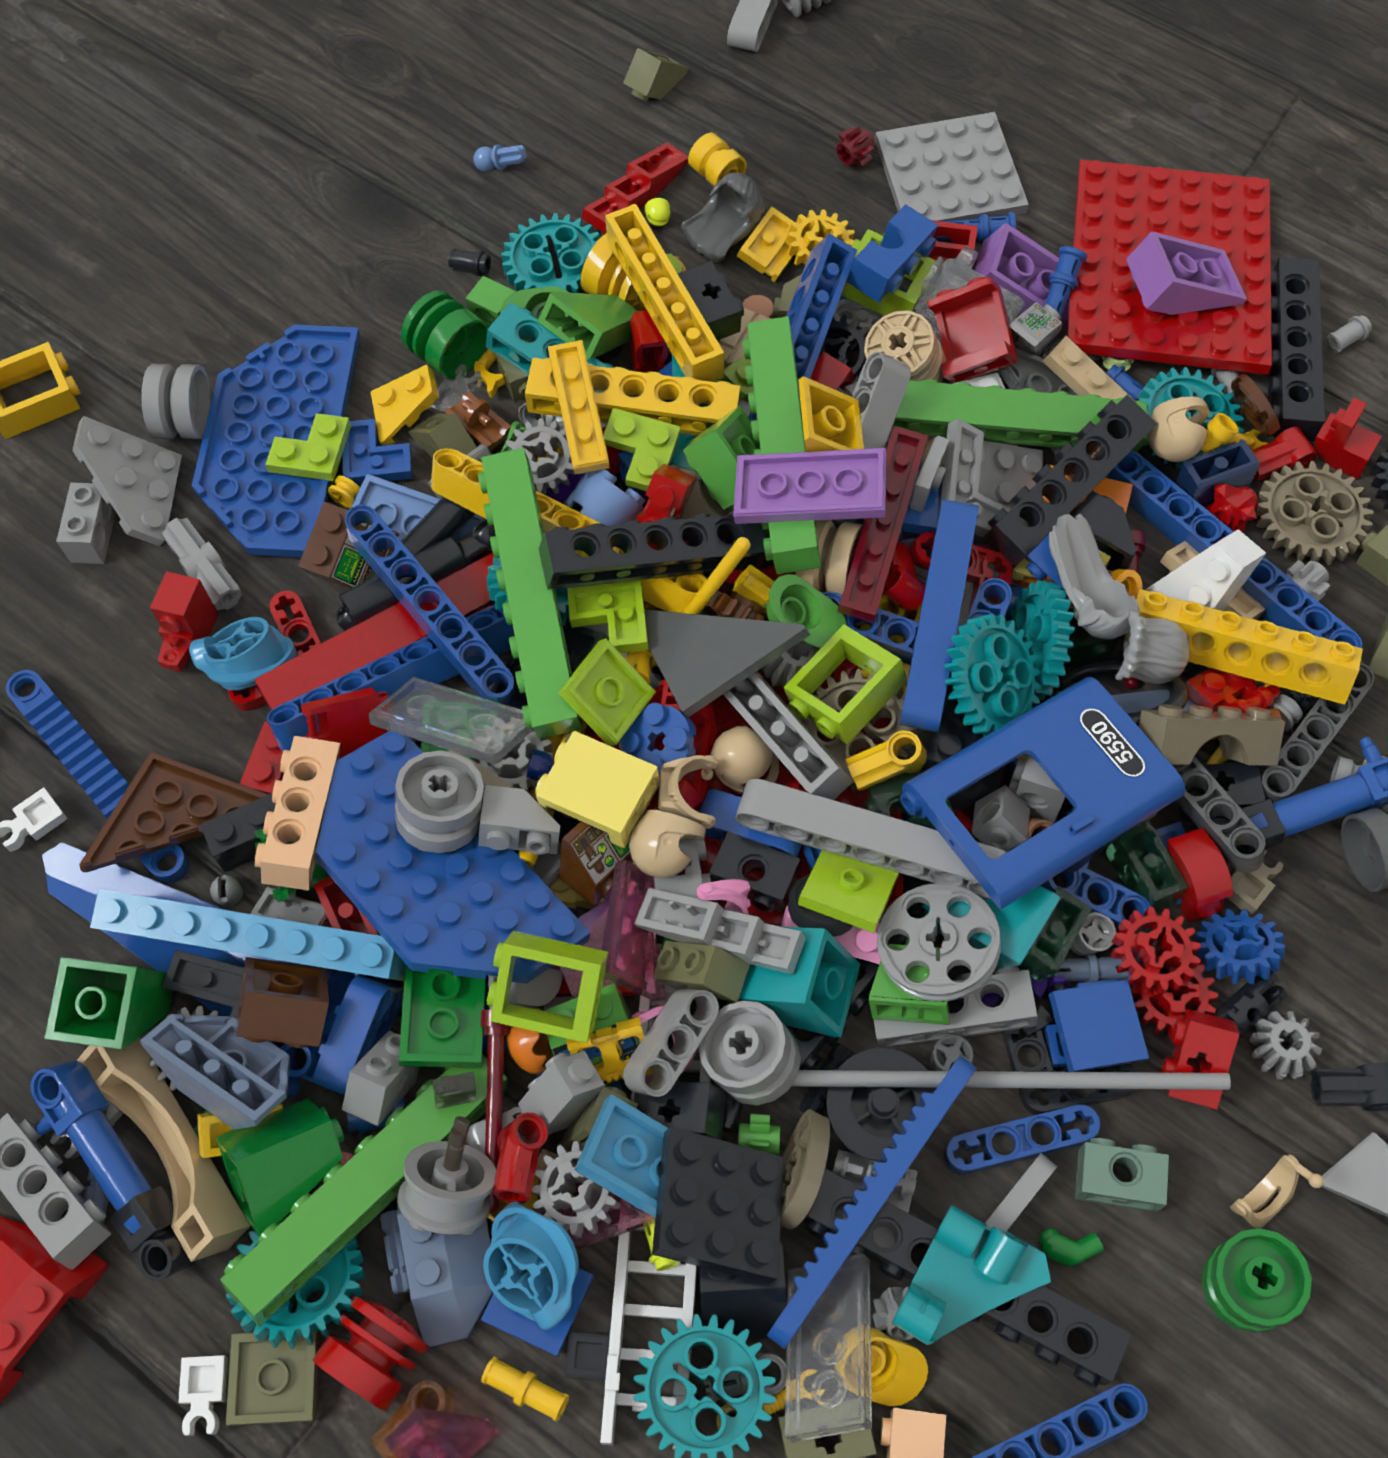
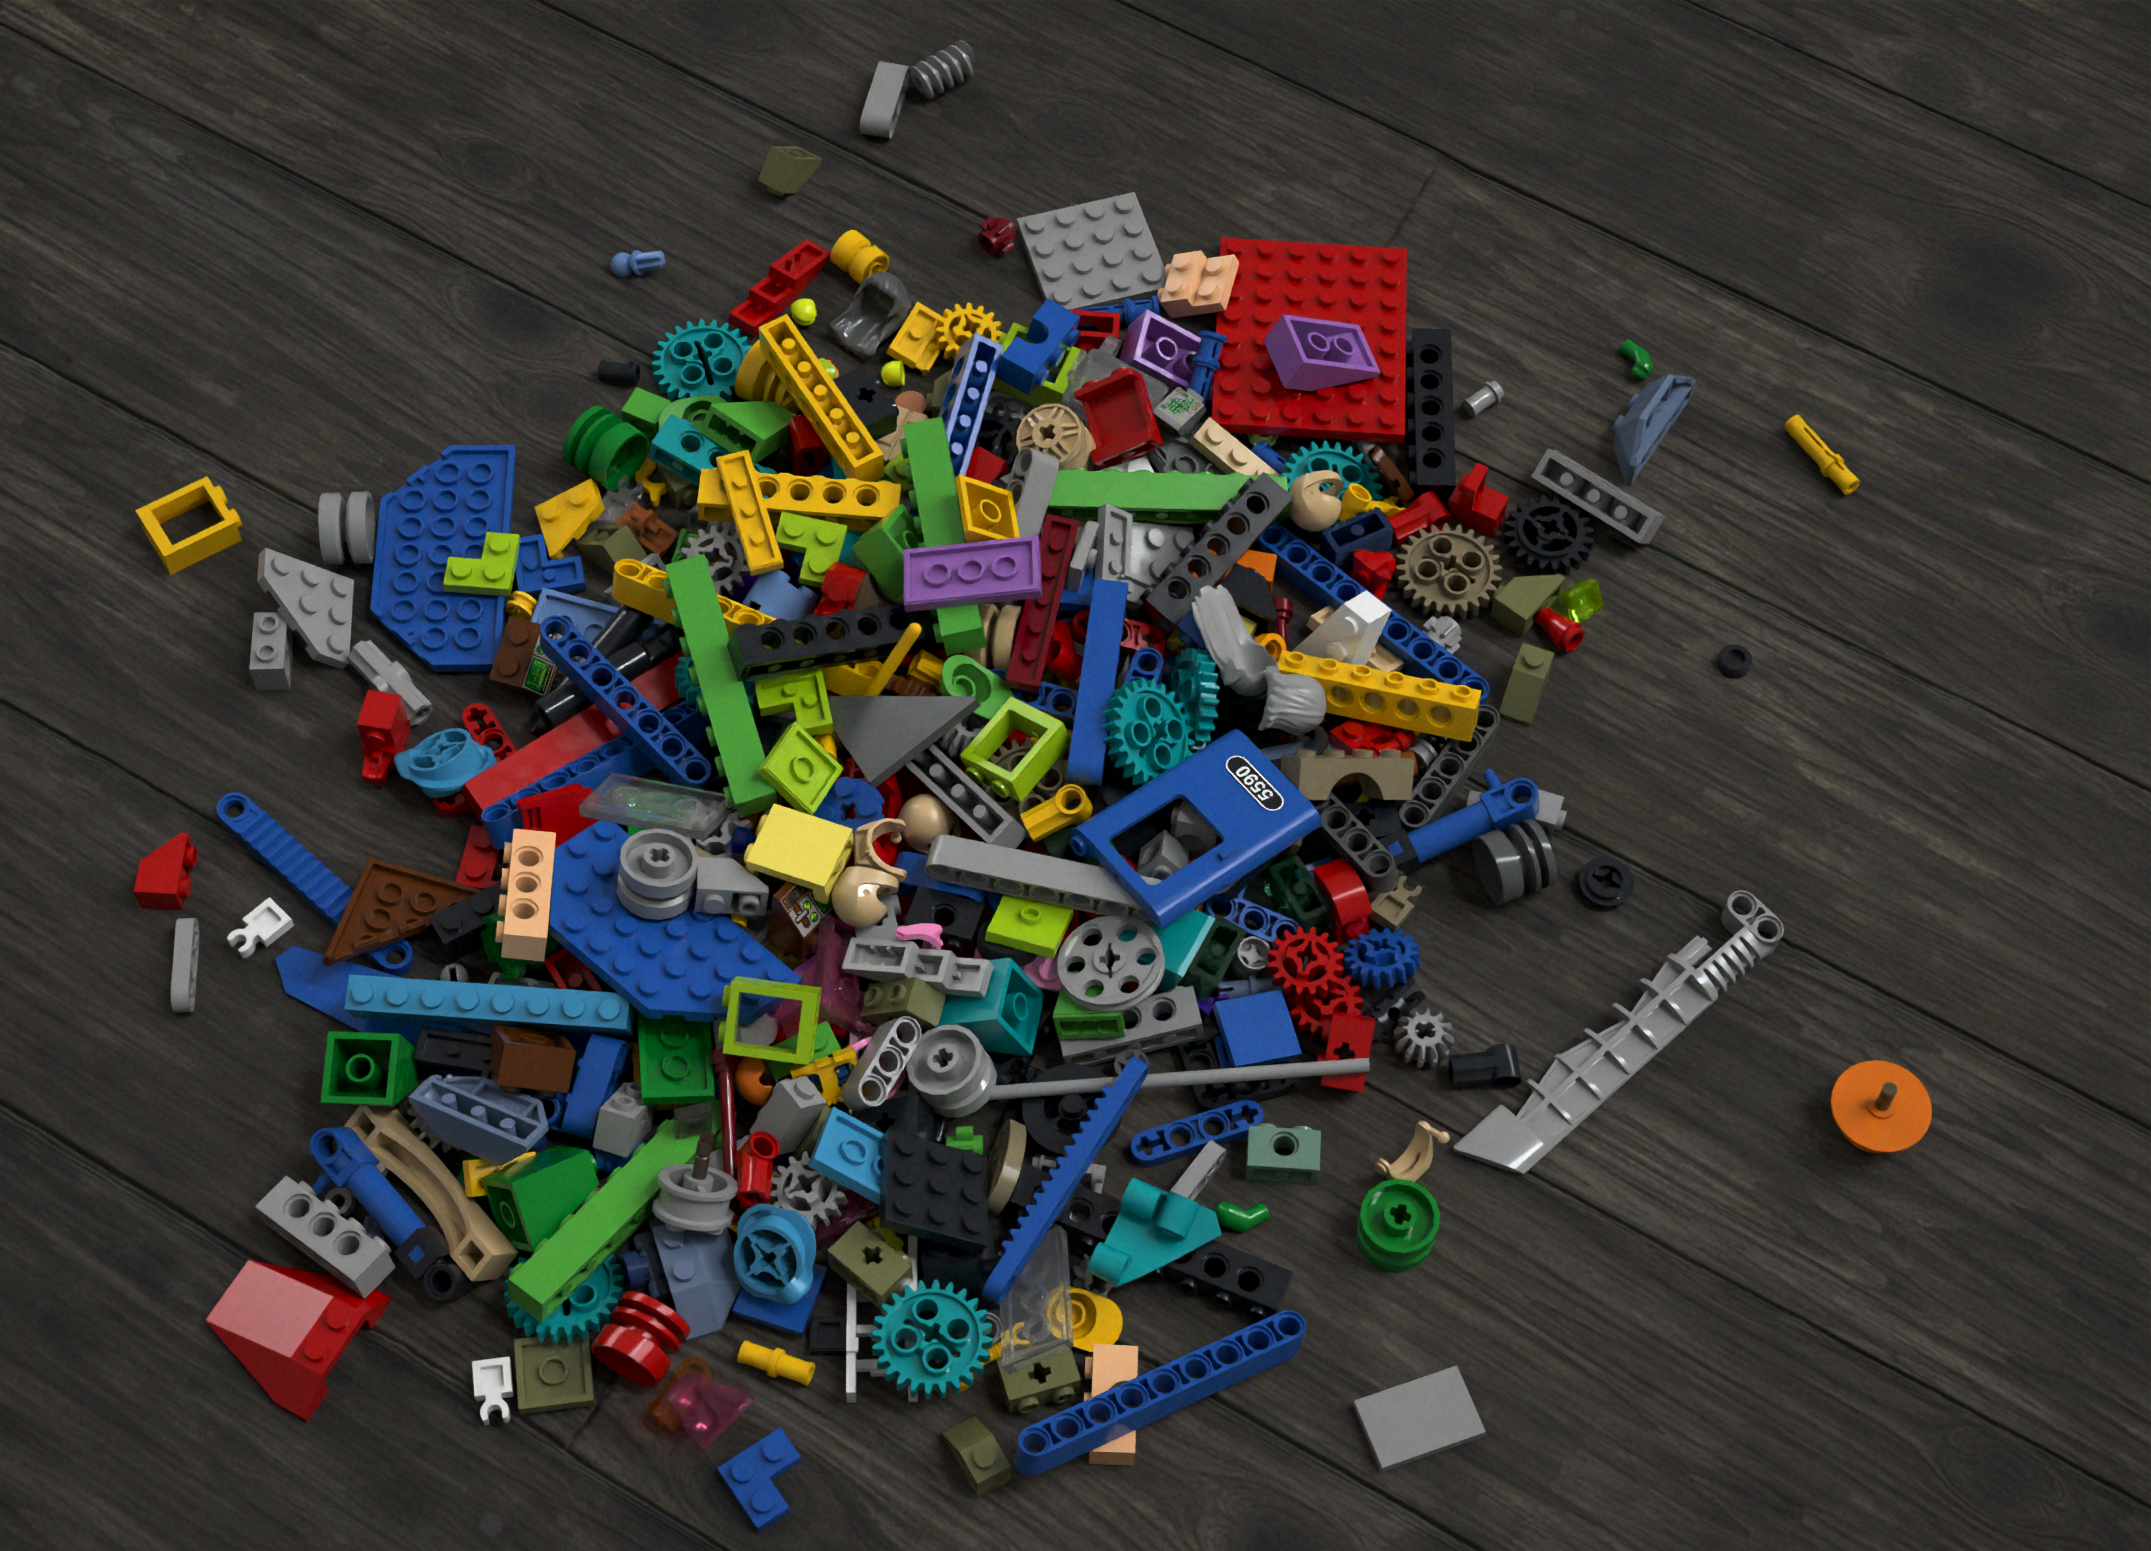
camera: 10 degrees left, 5 degrees down
none -> dark blue plate [616,1250,651,1291]
none -> olive brick [827,1221,913,1310]
none -> neon yellow hinge [881,360,905,387]
none -> light nougat plate [1157,250,1240,318]

